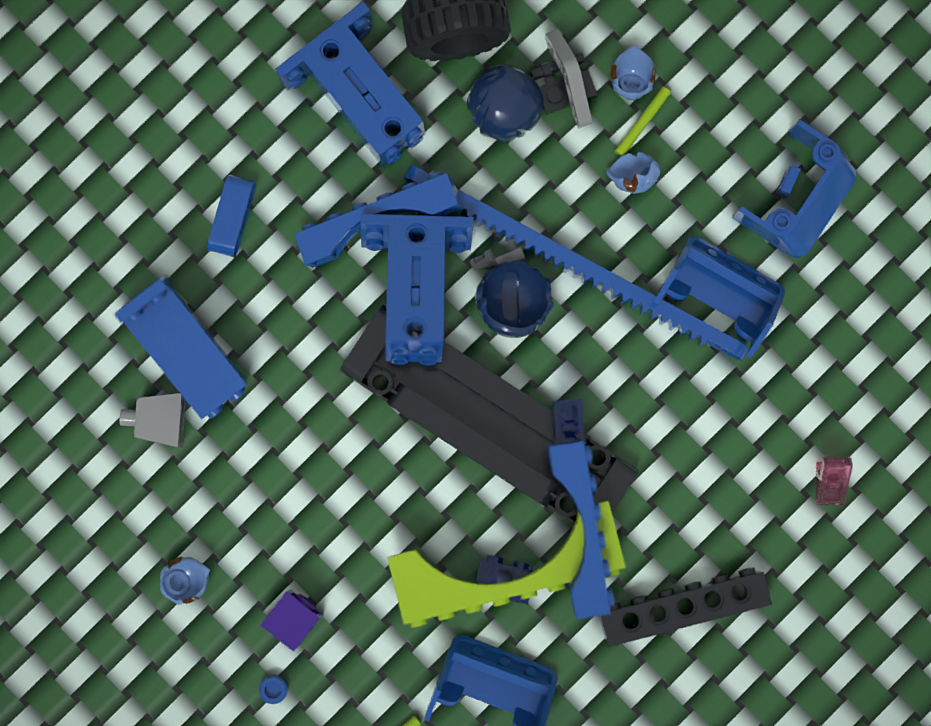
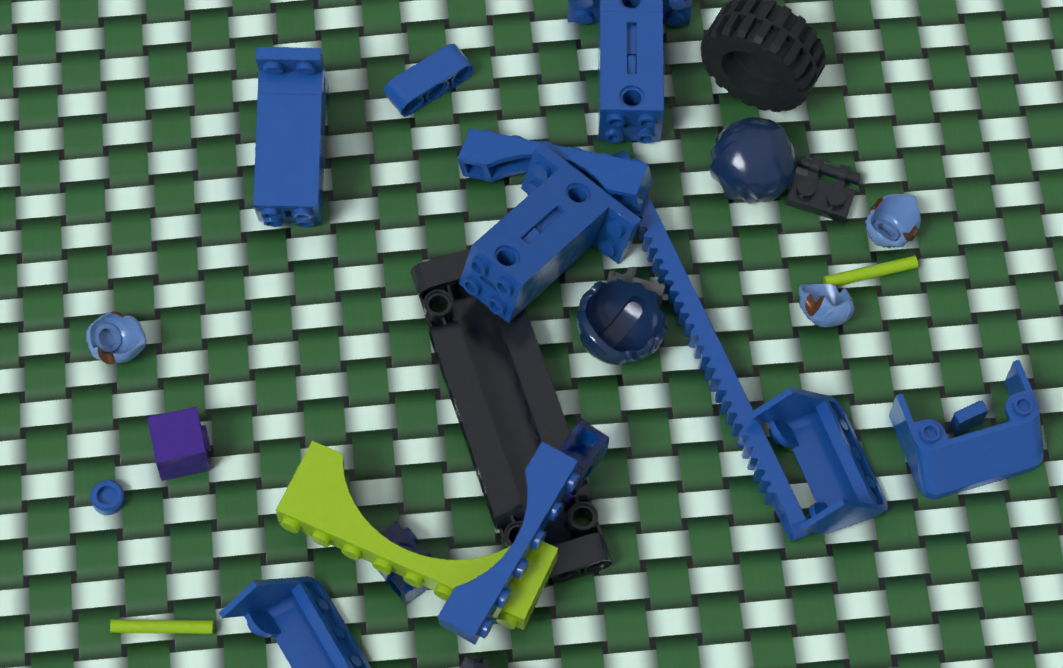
camera: 35 degrees right, 20 degrees down
light grey torso [120,393,186,448] -> none
light grey beam [545,29,592,128] -> none

